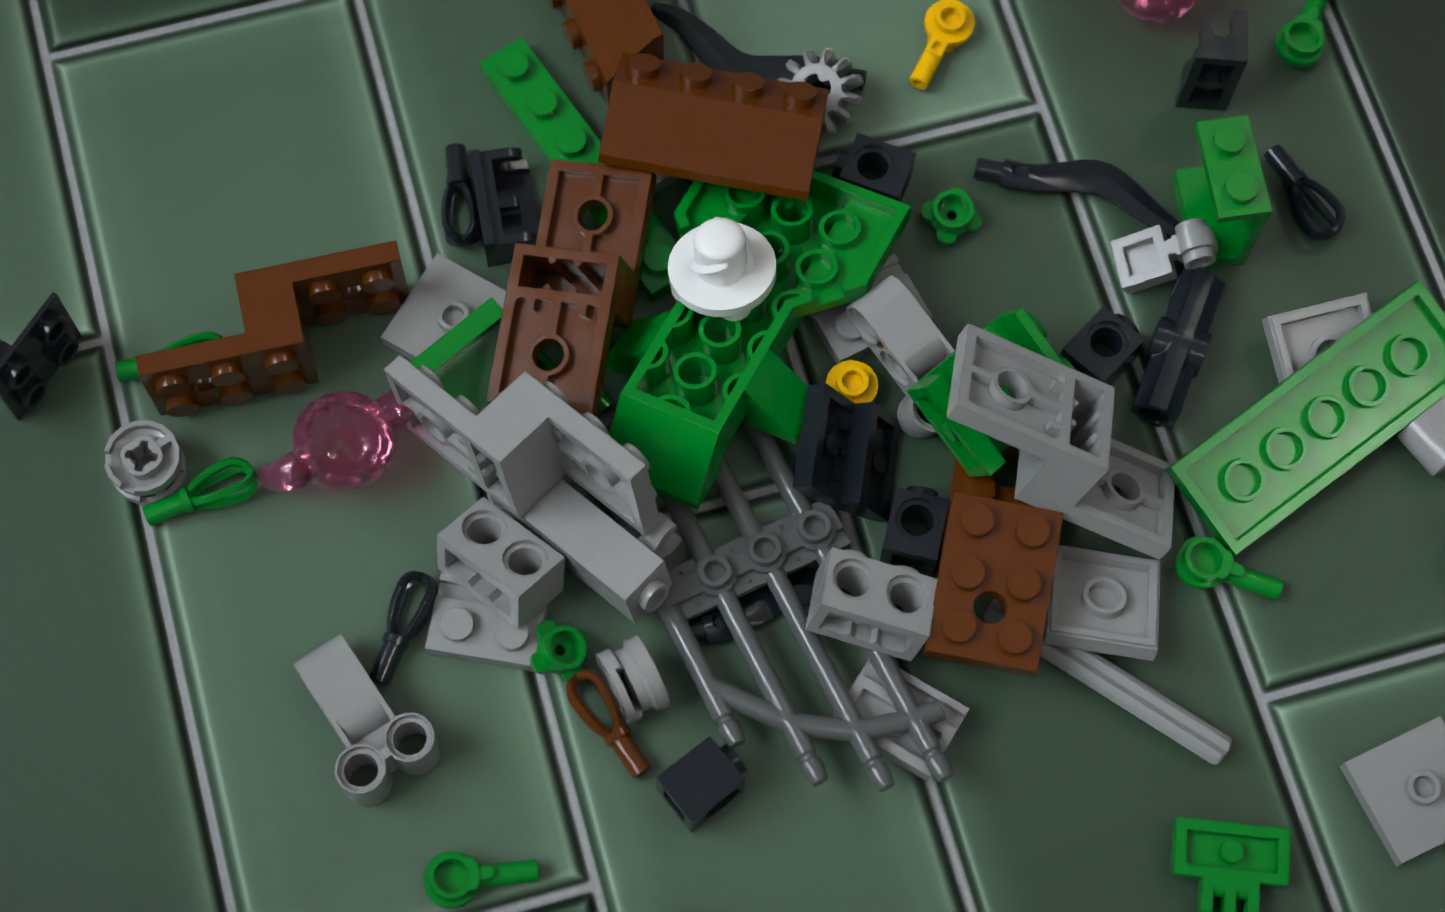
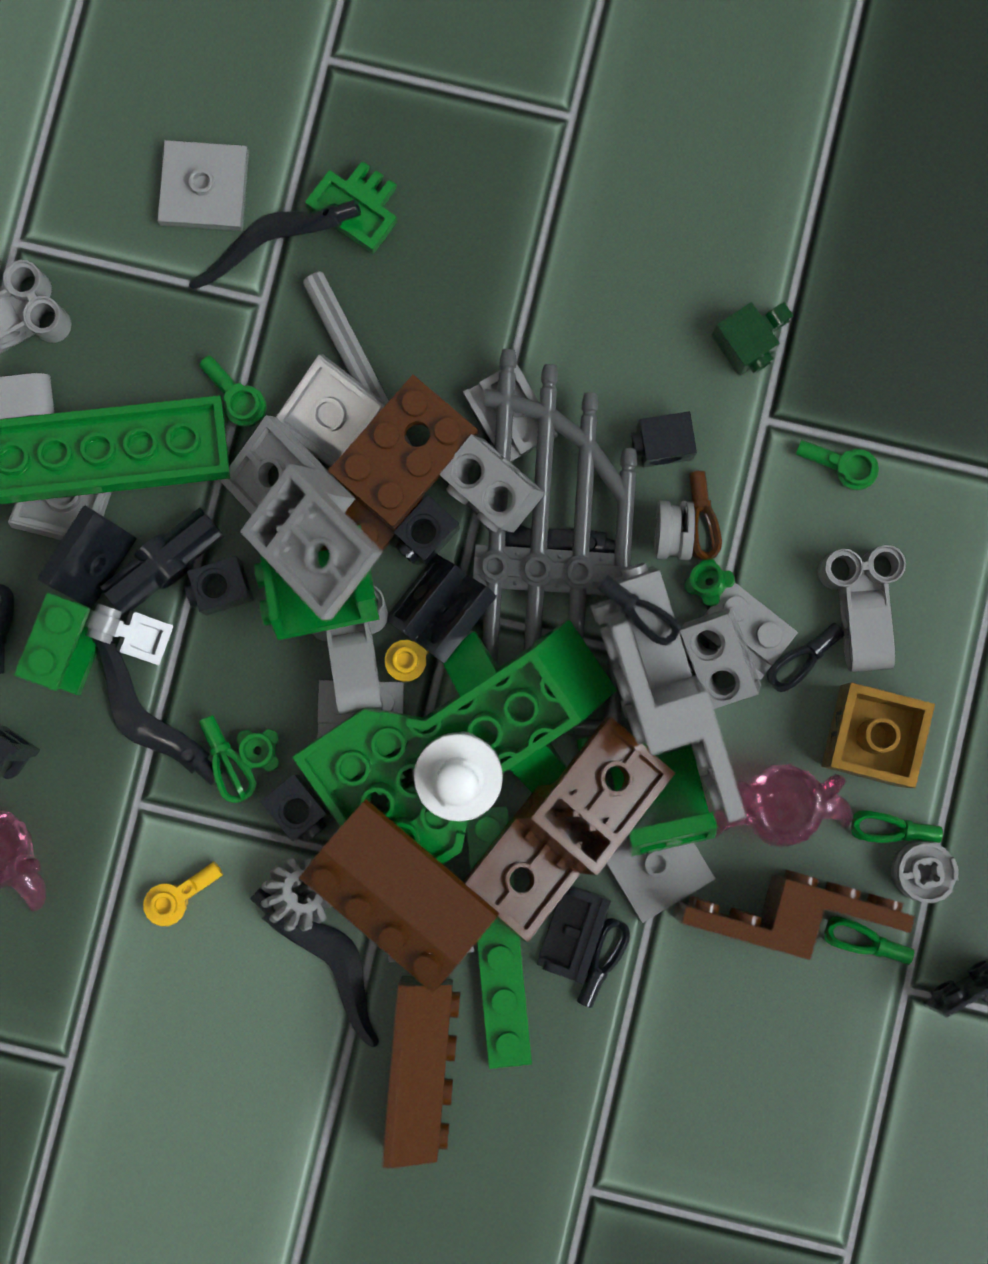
camera: 150 degrees left, 15 degrees up
none -> black plate [38,505,136,609]
none -> black piece [189,199,361,289]
none -> green piece [198,715,256,803]
none -> black piece [597,575,680,646]
none -> pearl gold brick [821,682,935,788]

